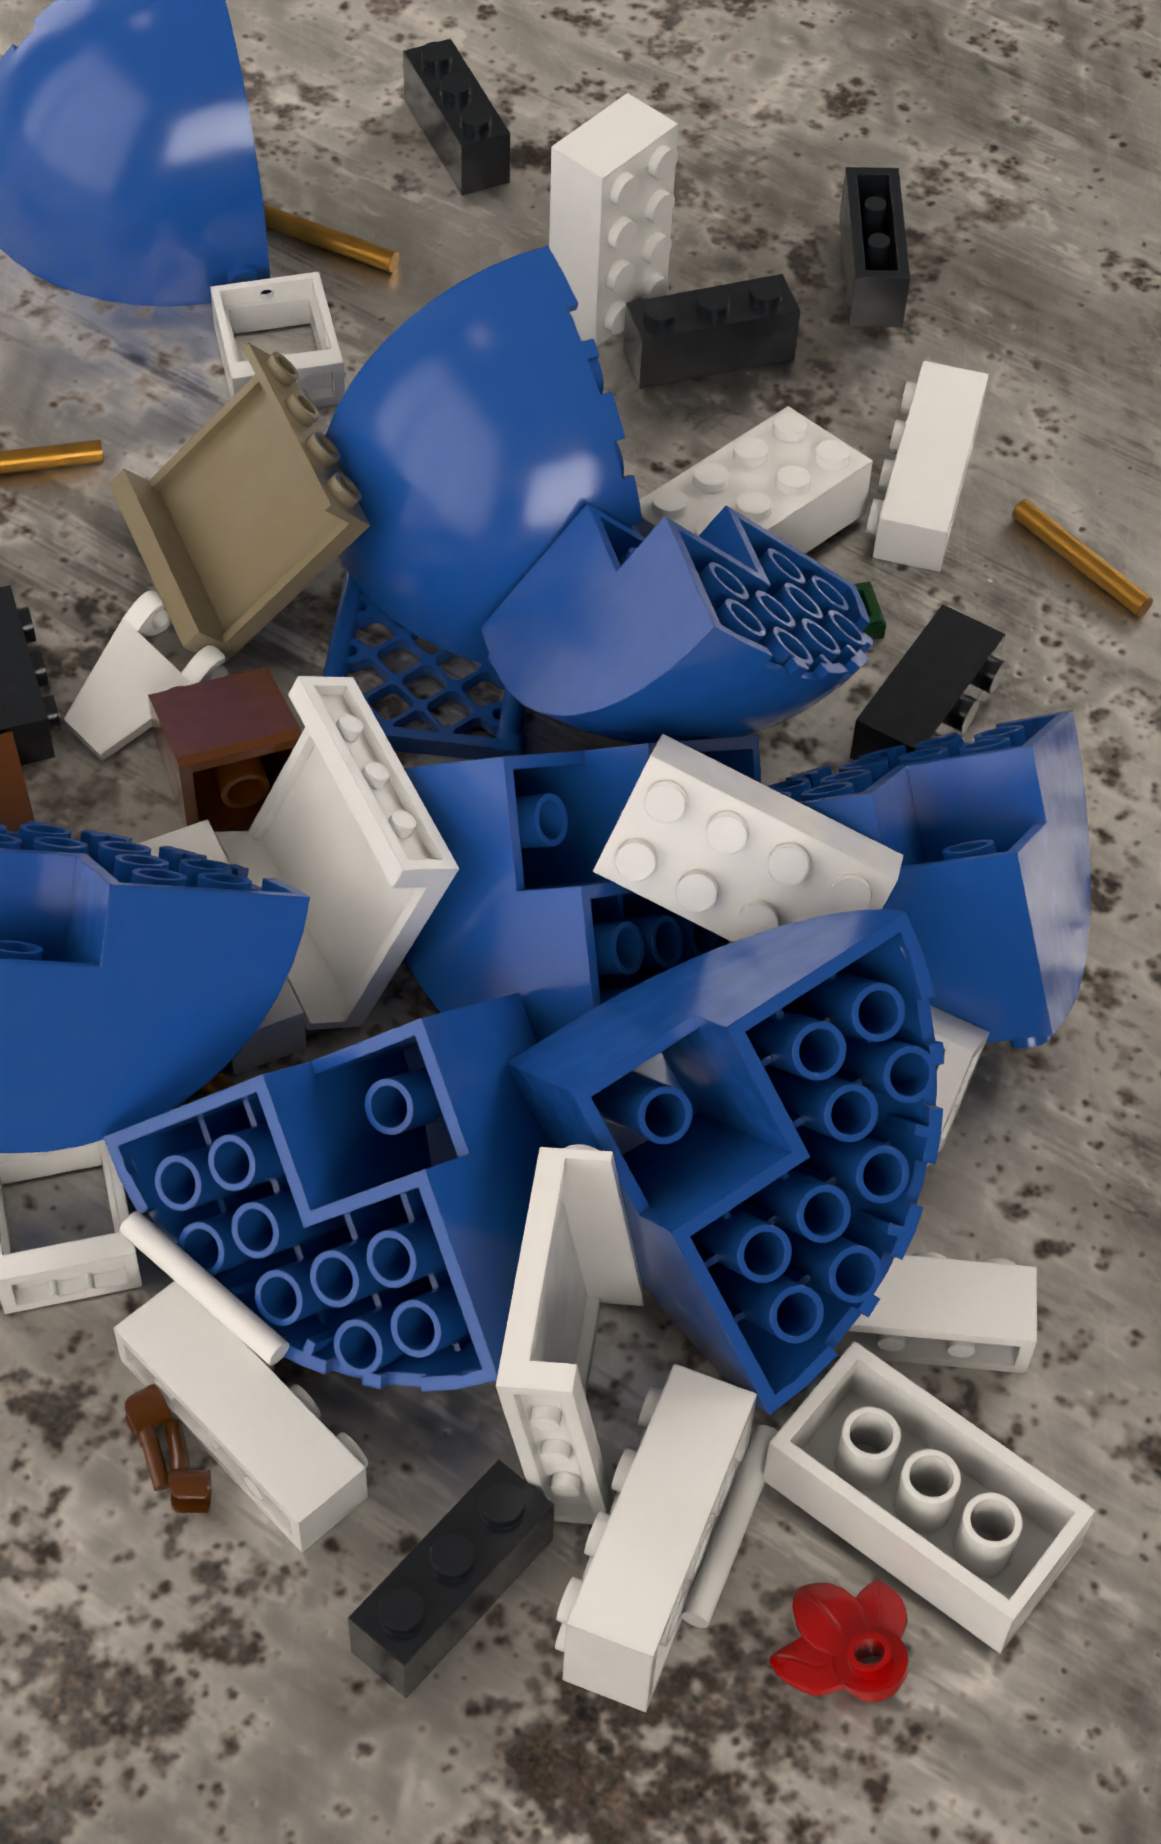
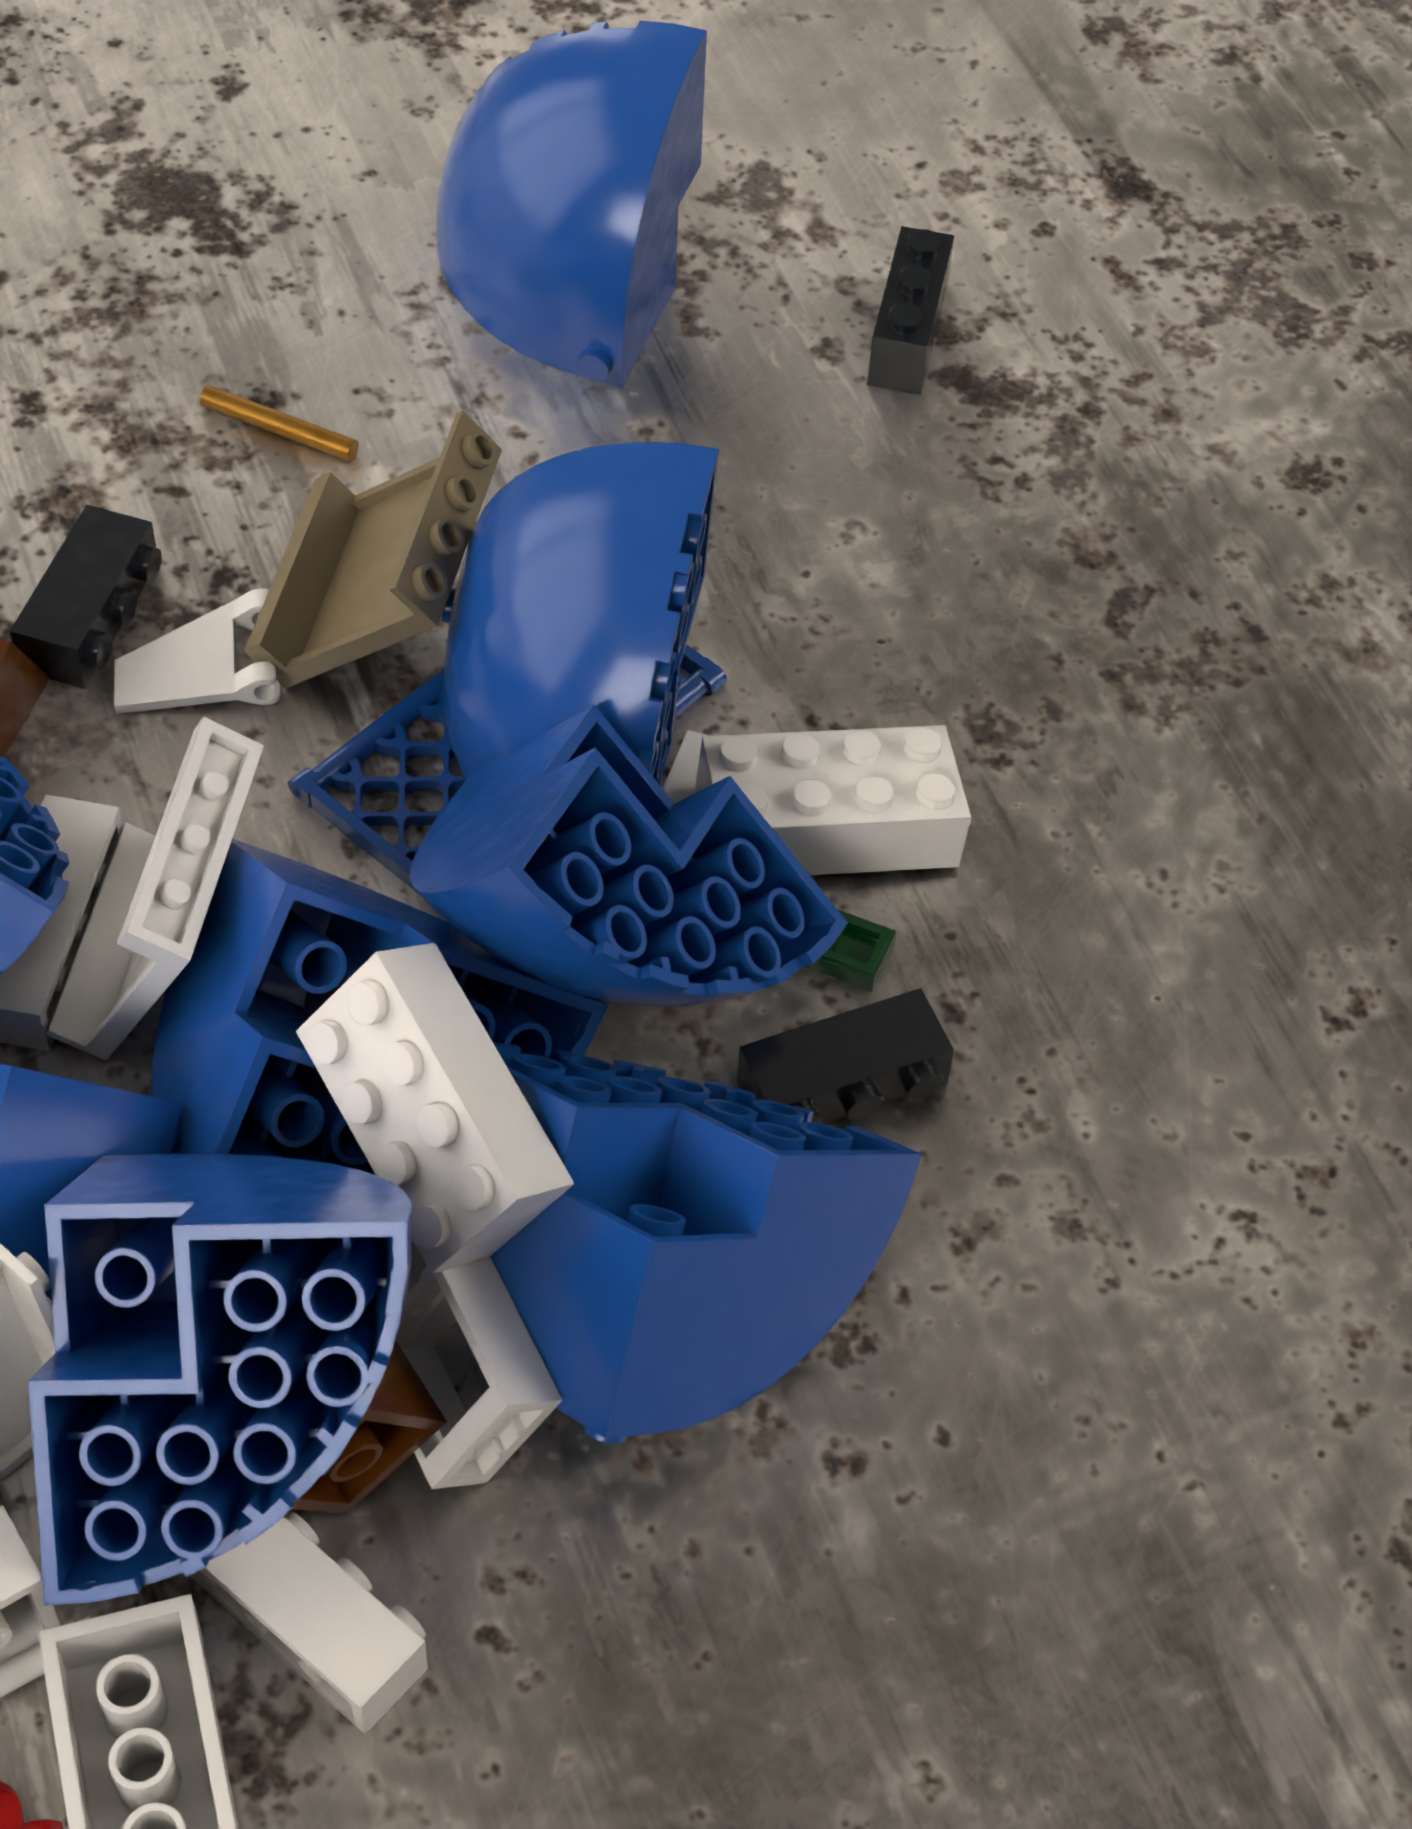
camera: 35 degrees right, 0 degrees up
reddish brown slope [148,667,302,832] -> none
white window [210,271,345,407] -> none
pearl gold bar [263,204,399,273] -> none
white brick [549,93,678,347] -> none
black brick [623,274,800,389] -> none
black brick [839,167,910,327] -> none
white brick [866,361,989,572] -> none
pearl gold bar [1012,499,1153,617] -> none

